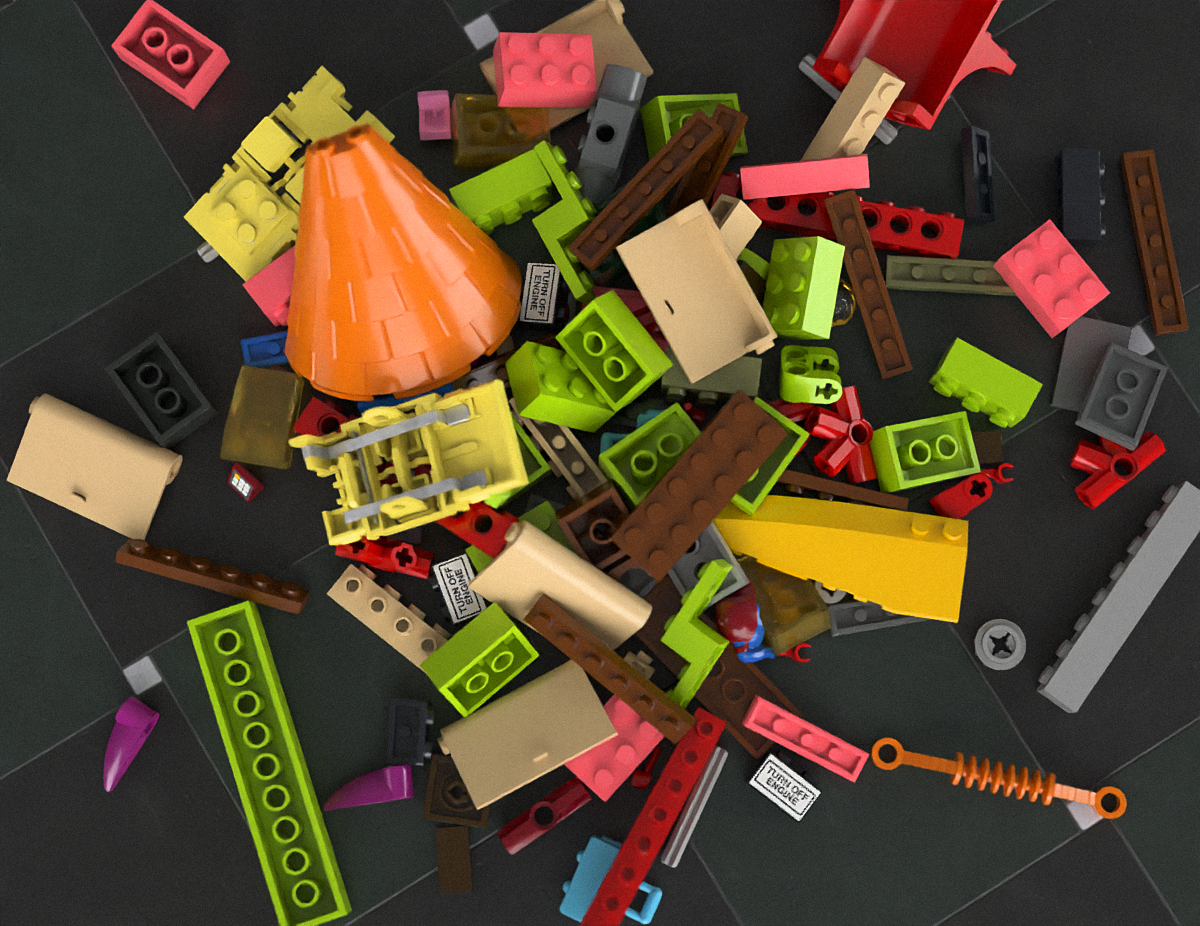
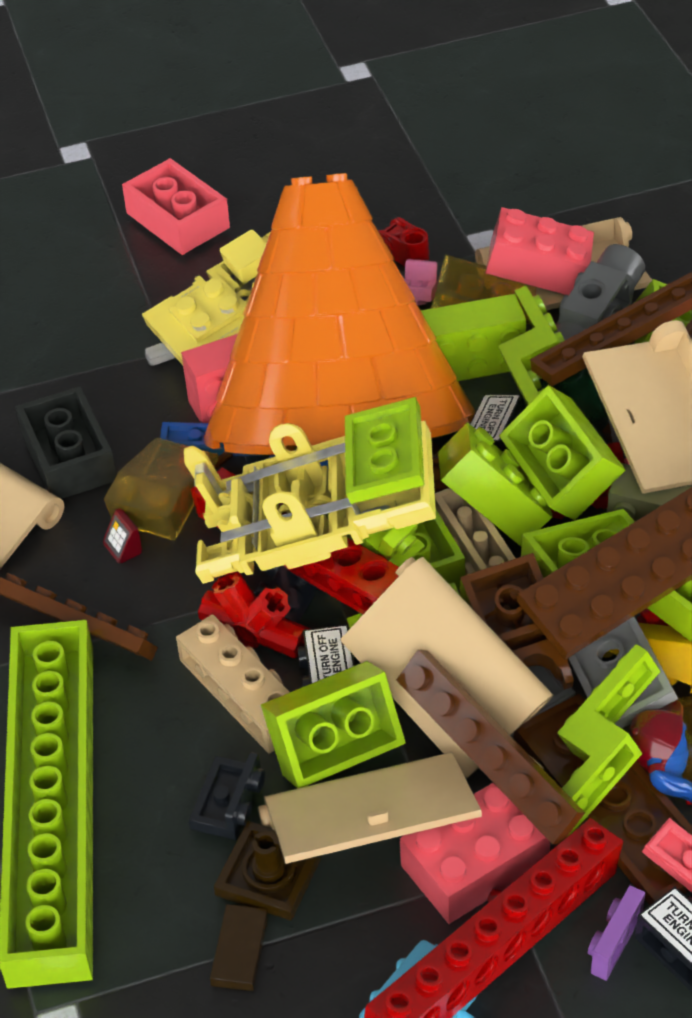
camera: 15 degrees right, 35 degrees down
magenta piece [324,765,415,810] -> none
dark red piece [496,776,593,855] -> none
light grey axle [661,746,728,868] -> none
none -> lime plate [345,397,425,504]
none -> red piece [378,217,430,267]
none -> medium lavender plate [588,885,645,981]

